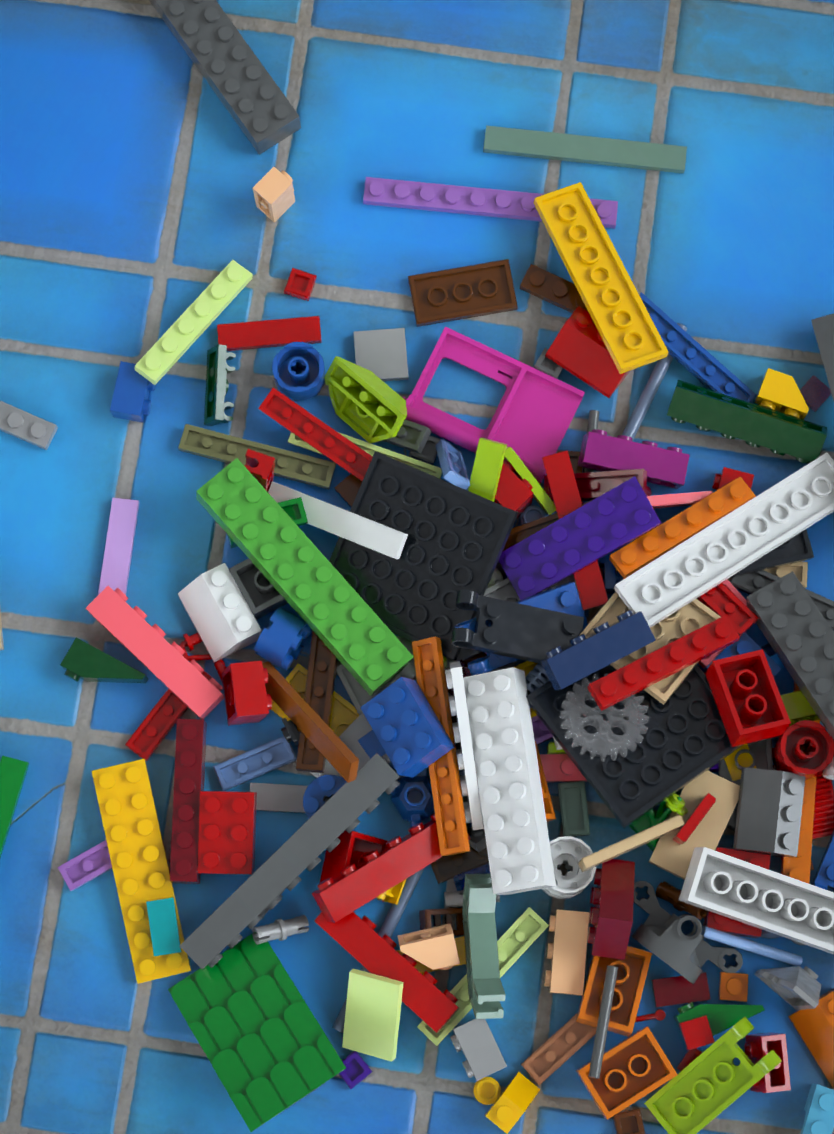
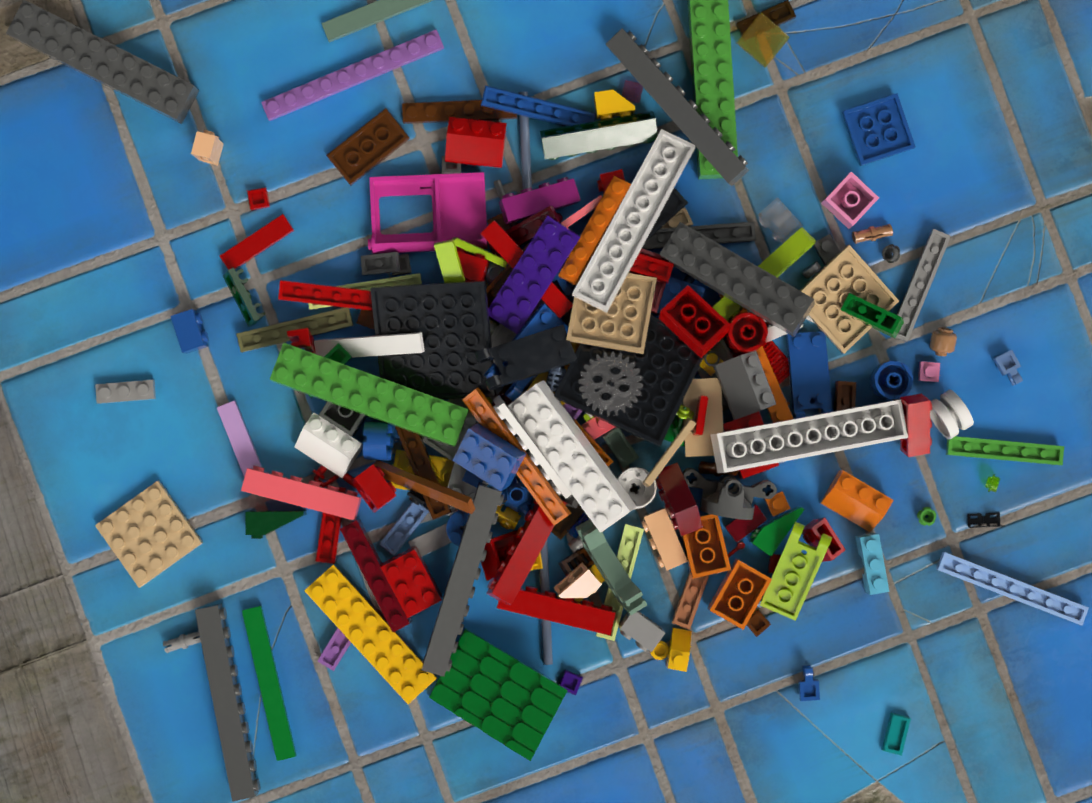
camera: 30 degrees left, 10 degrees up
yellowish green plate [135,260,253,385] -> none
teal tile [146,897,182,956] -> none
light grey pin [252,915,309,945] -> none
blue brick [272,342,326,401] -> none
lime wedge [324,356,407,443] -> none
yellowish green tile [342,968,404,1062] -> none
light grey tile [353,328,409,382] -> none
medium blue tile [436,439,470,490] -> none
yellow plate [533,182,669,374] -> none
dark blue brick [541,610,656,690] -> none
red plate [587,615,740,711] -> none
dark grey bar [588,966,618,1079] -> none
red tile [679,1015,715,1050] -> none
light blue bar [701,926,803,966] -> none
light grey wedge [754,966,821,1010] -> none
none -> yellow hinge [496,504,521,530]

